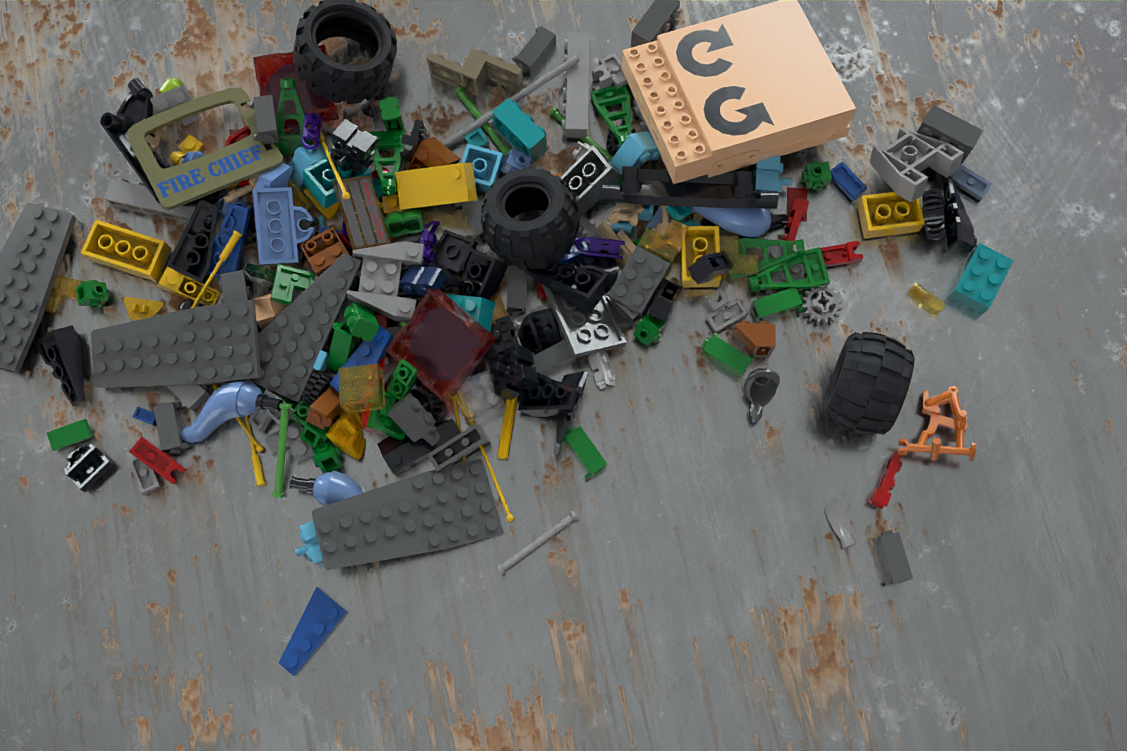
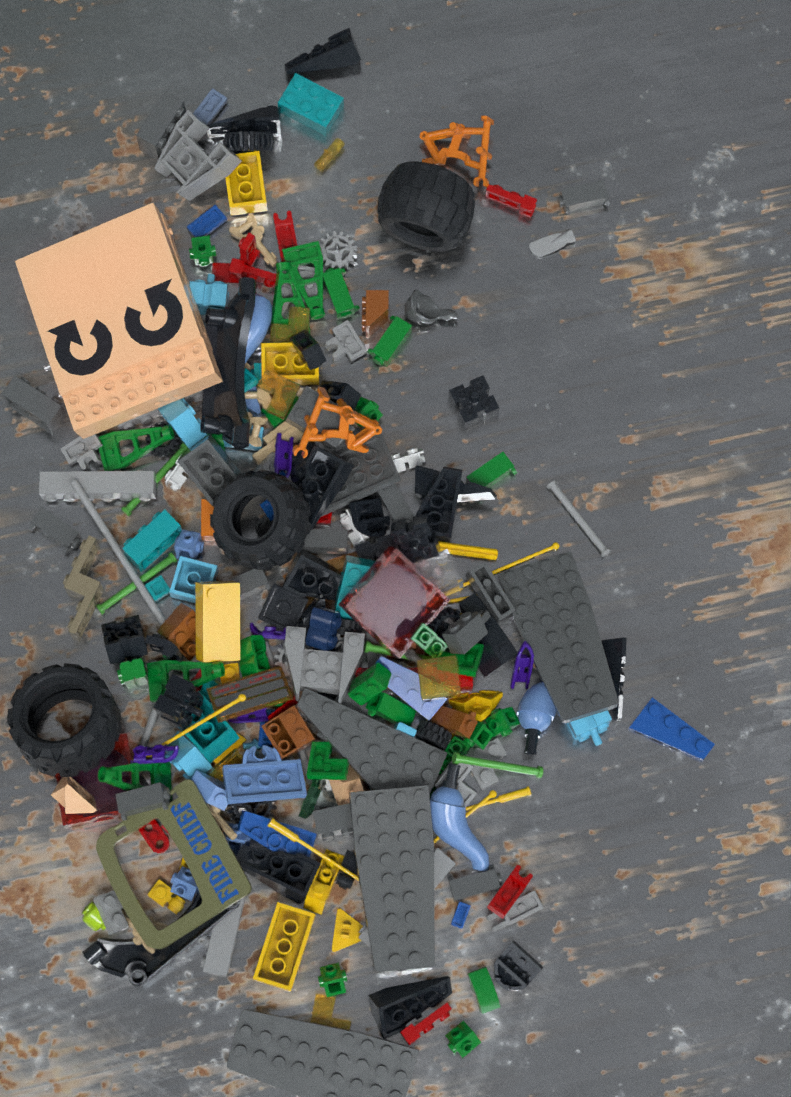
camera: 95 degrees left, 0 degrees up
none -> light nougat slope [51,777,97,814]
none -> black brick [101,615,148,664]
none -> tan piece [229,213,278,267]
none -> red plate [238,232,261,267]
none -> black wedge [285,28,361,74]
none -> orange piece [292,387,382,458]
none -> red plate [400,1003,452,1045]
none -> green brick [445,1020,481,1058]
none -> black brick [449,375,500,430]
none -> dark purple piece [510,641,534,689]
none -> black wedge [601,637,627,721]

